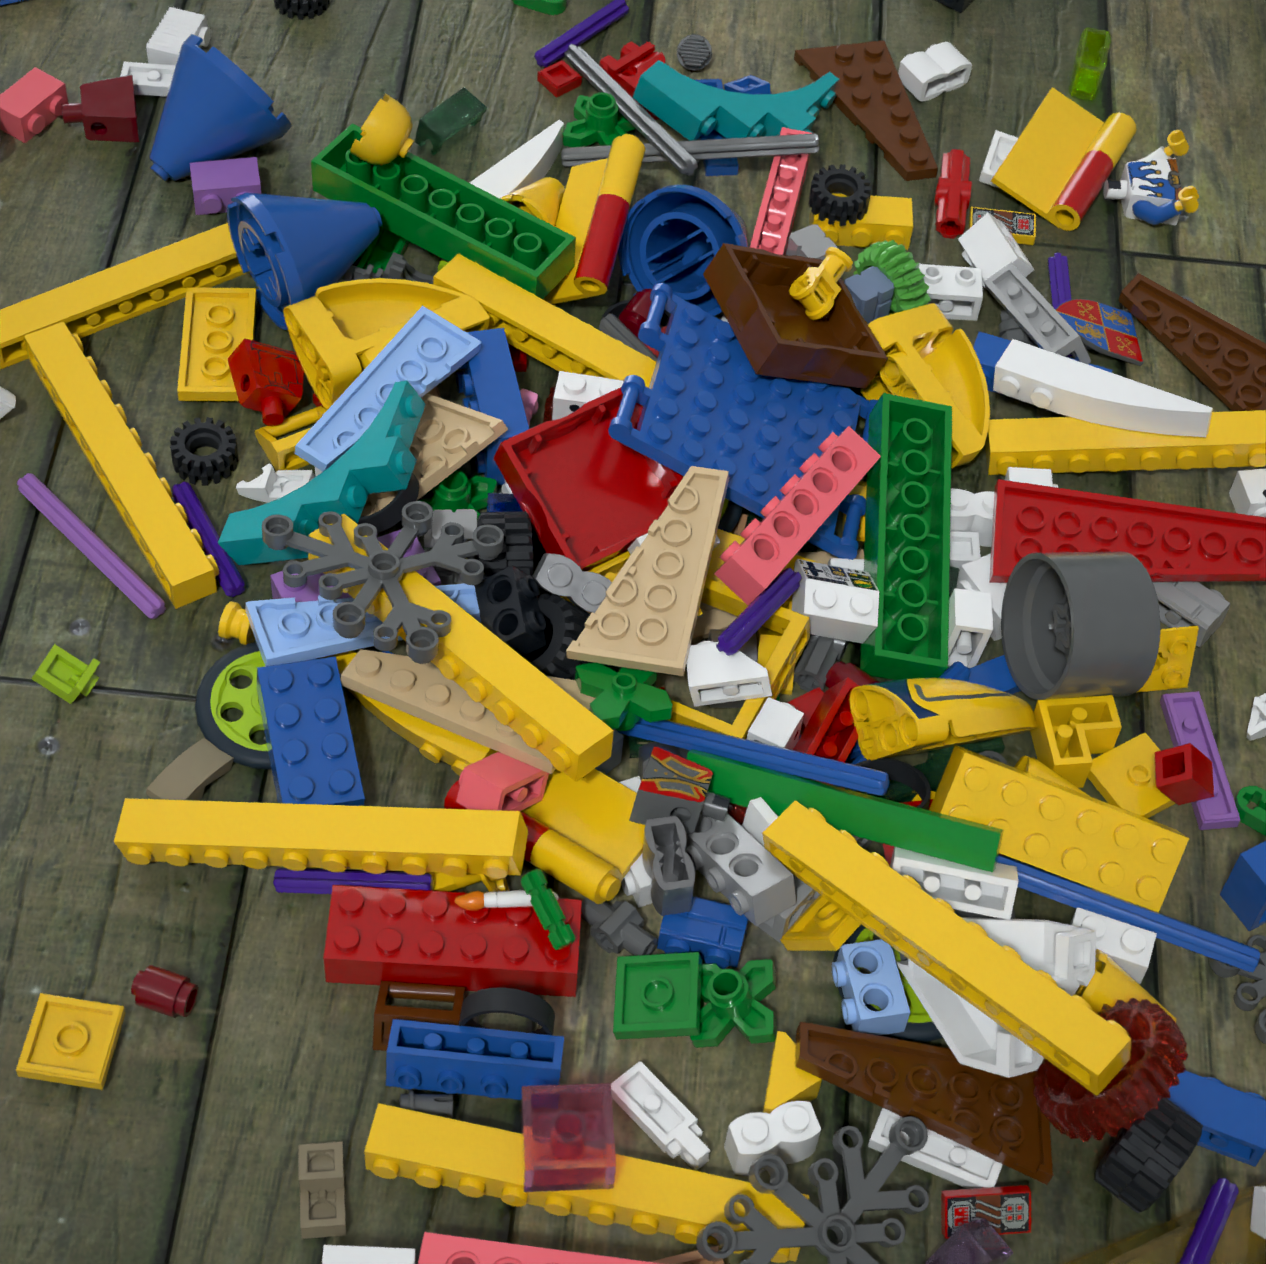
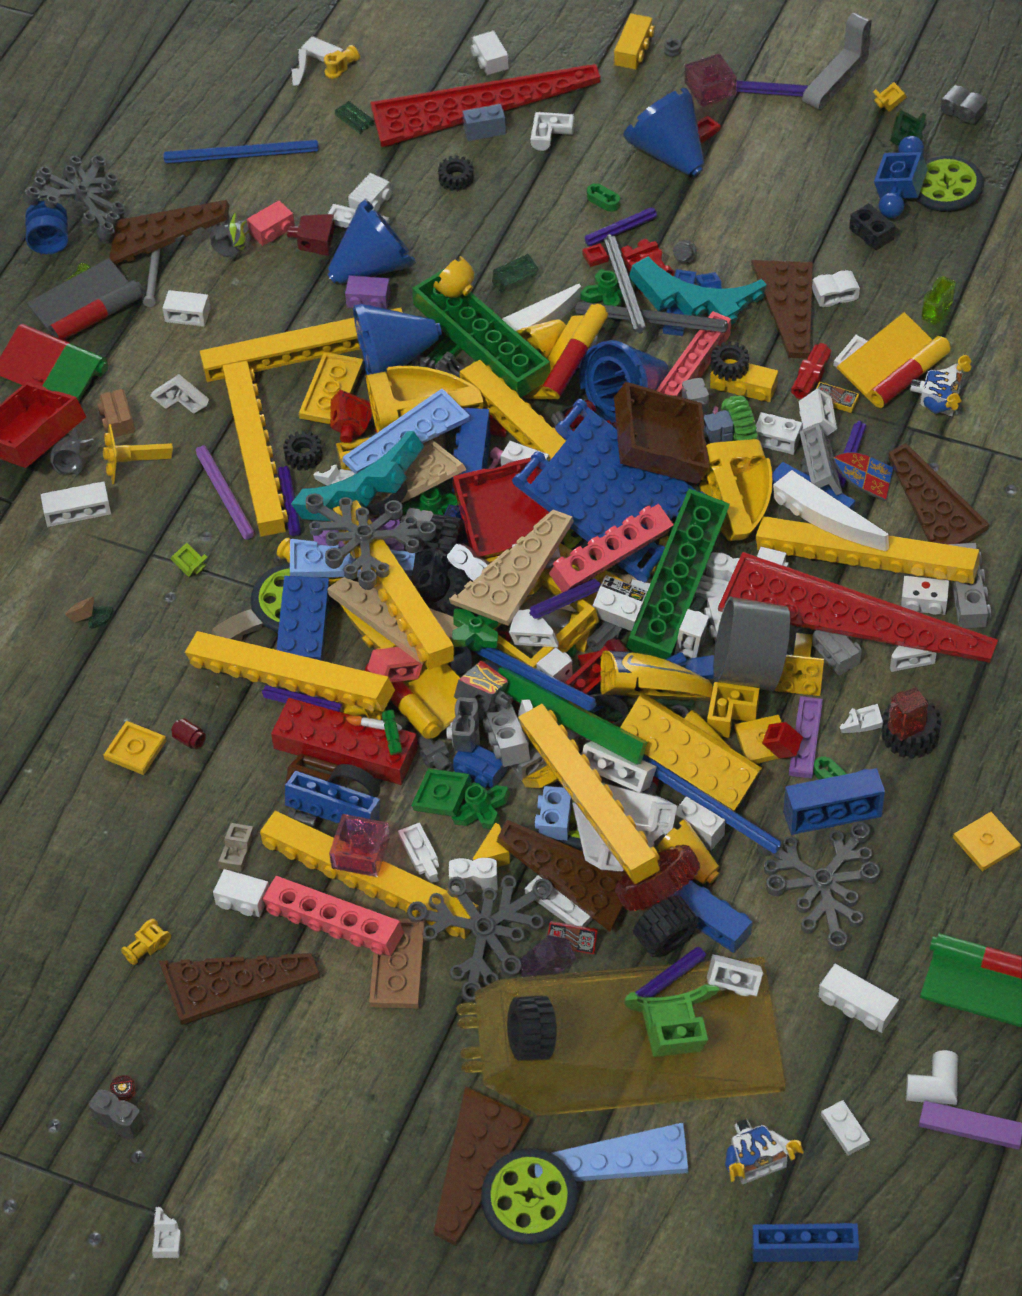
camera: 25 degrees right, 0 degrees up
yellow connector [789,247,853,320] -> none

